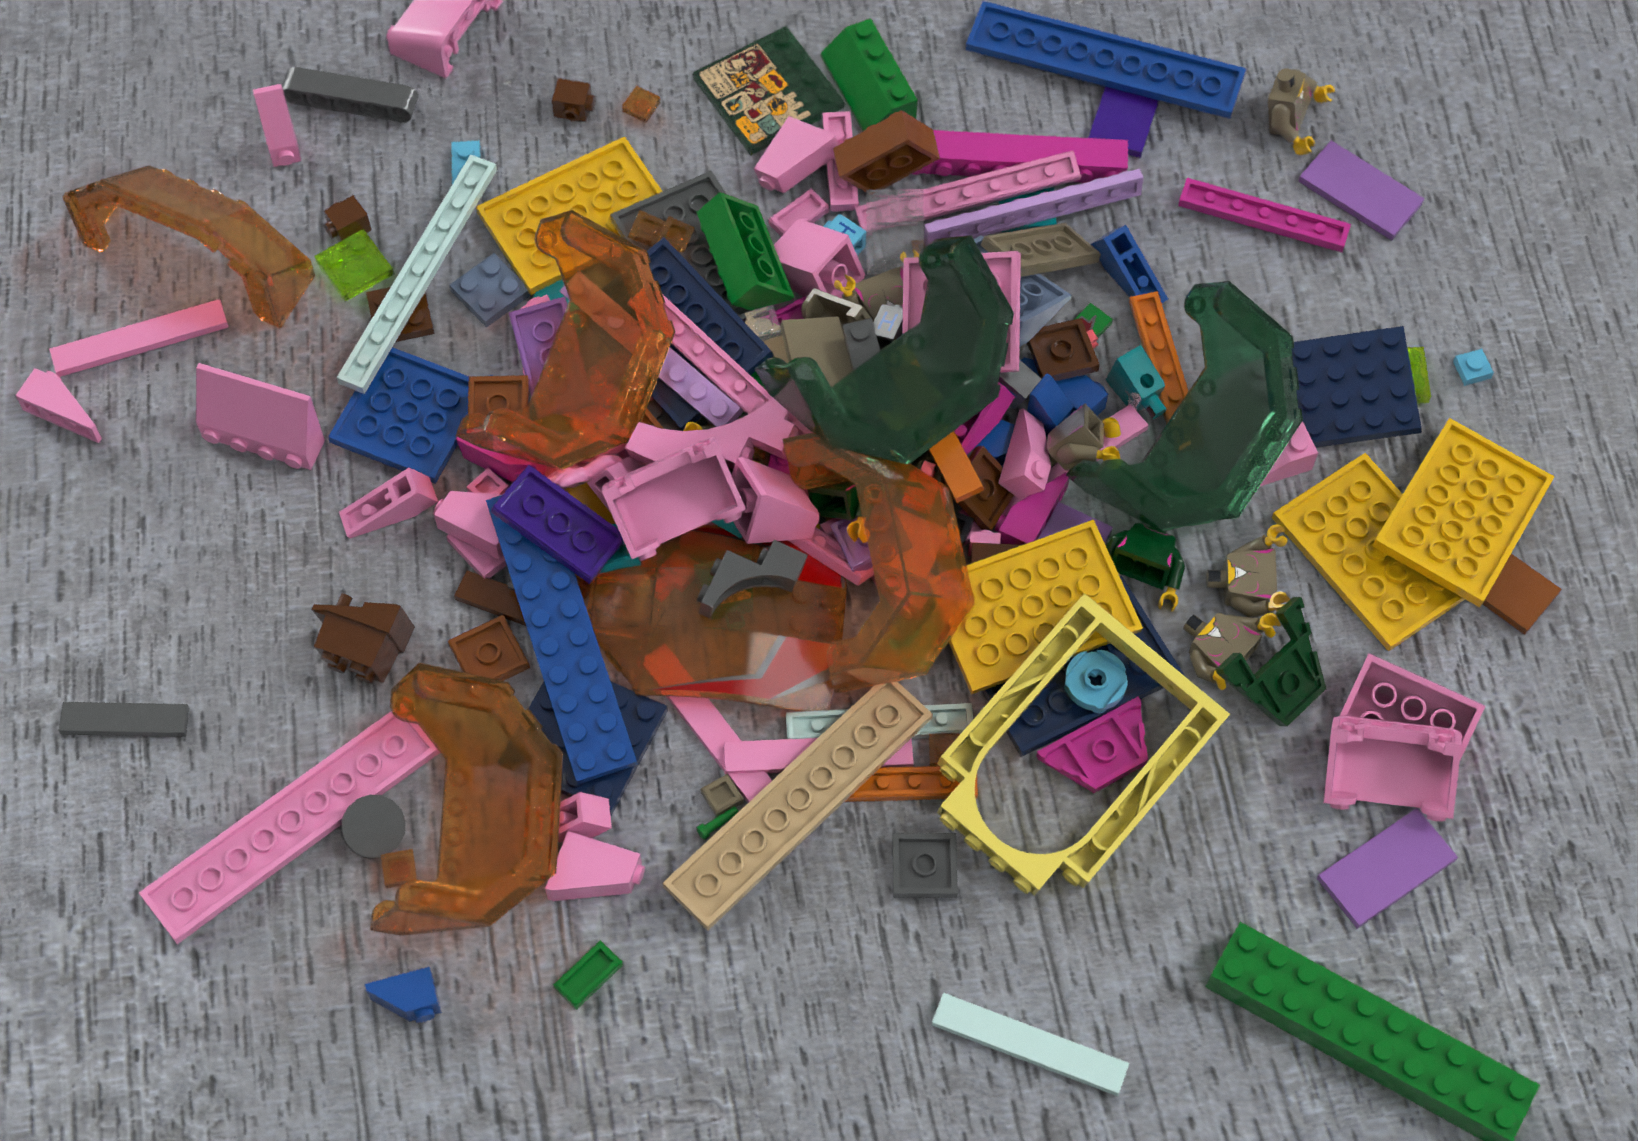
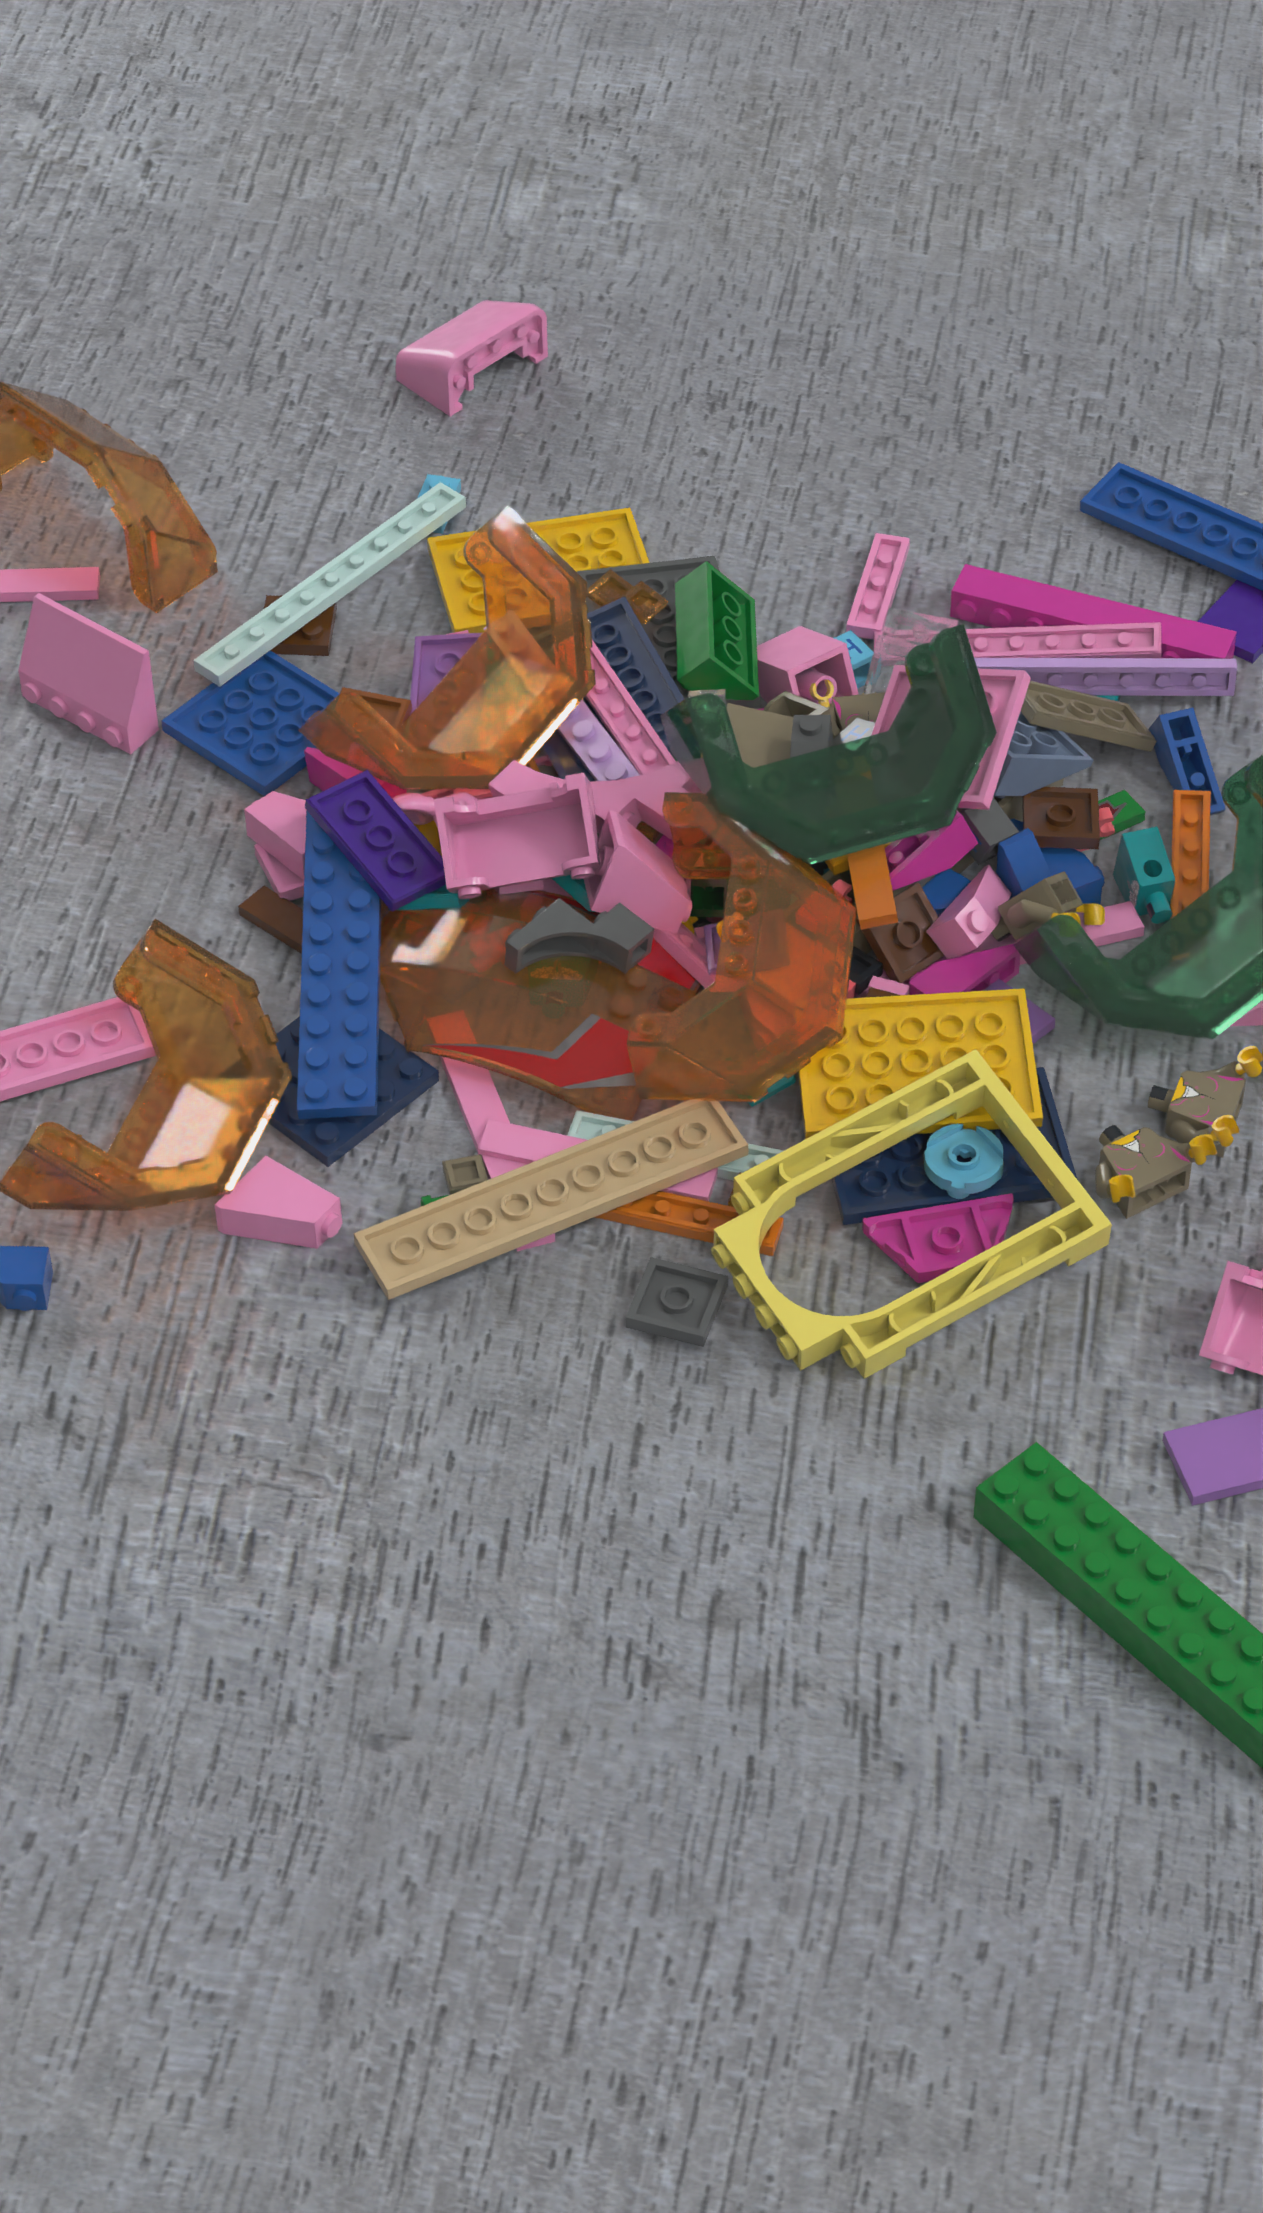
camera: 20 degrees right, 15 degrees down
bright pink slope [253,84,301,167] -> none
dark grey beam [282,67,418,122] -> none
reddish brown piece [311,593,415,684] -> none
clear neon green plate [314,229,394,302] -> none
reddish brown brick [324,195,372,246] -> none
bright pink slope [339,468,438,538] -> none
dark grey tile [341,795,406,858] -> none
dark orange tile [447,615,530,695] -> none
sand blue plate [449,253,531,328] -> none
bright pink slope [539,792,612,844] -> none
reddish brown brick [552,78,596,122] -> none
green tile [553,940,623,1010] -> none
clear orange plate [622,86,660,123] -> none
plate [693,26,844,156] -> none
bright pink slope [754,116,839,193] -> none
bright pink tile [769,188,830,236] -> none
green slope [821,18,918,131] -> none
dark orange brick [833,110,940,195] -> none
light aqua tile [932,993,1129,1096] -> none
dark green torso [1105,522,1185,612] -> none
dark green wing [1215,597,1327,727] -> none

